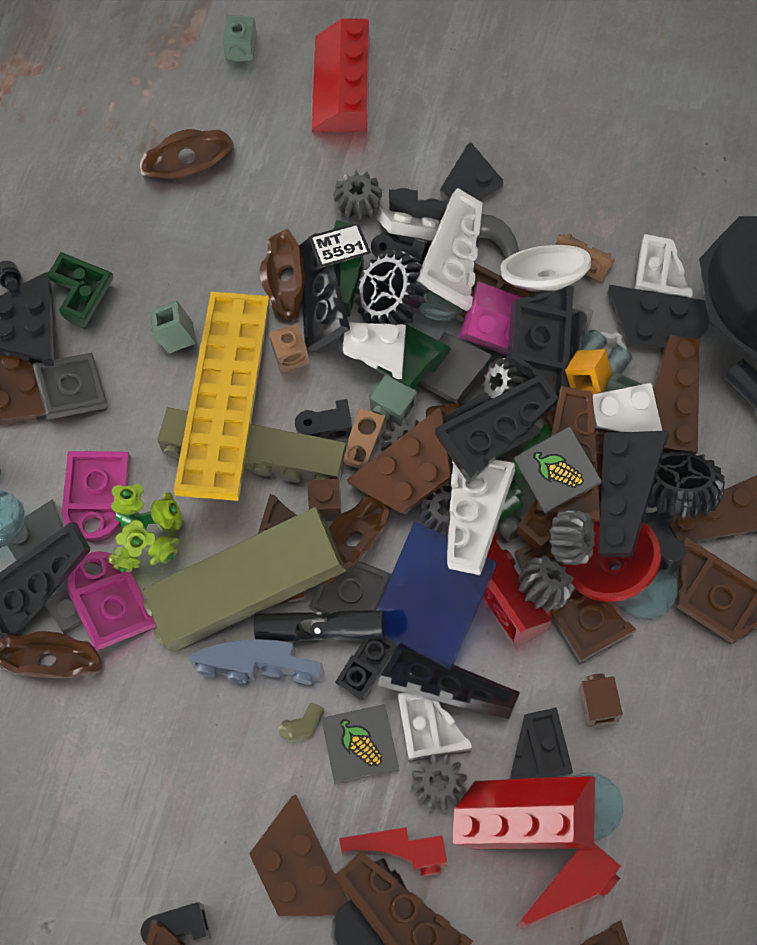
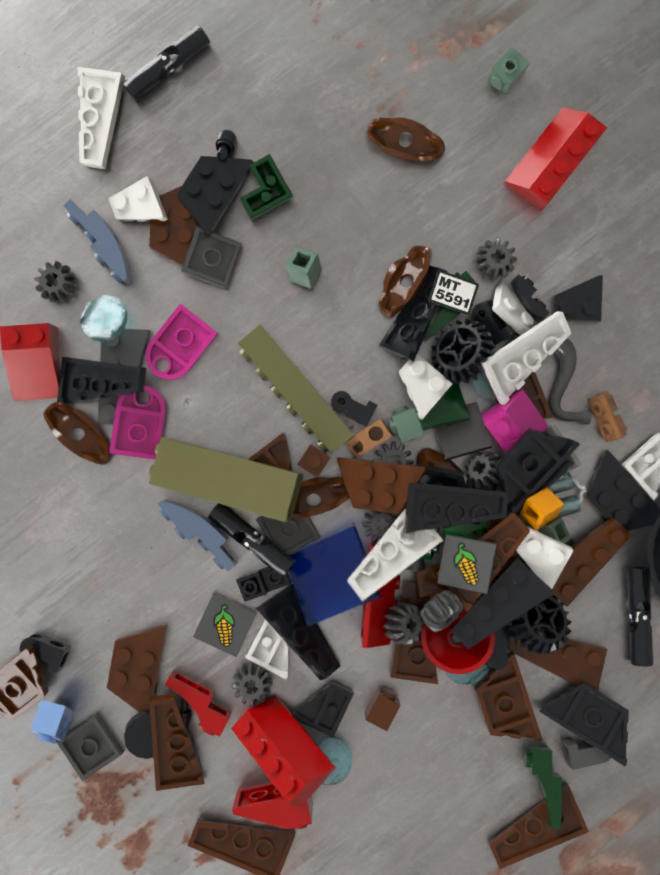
camera: 35 degrees right, 20 degrees up
lime plant [108,484,182,572] -> none
yellow plate [174,291,270,501] -> none
medium nougat brick [269,323,309,373] -> none
olive arm [279,702,325,741] -> none
white dish [500,245,591,293] -> none

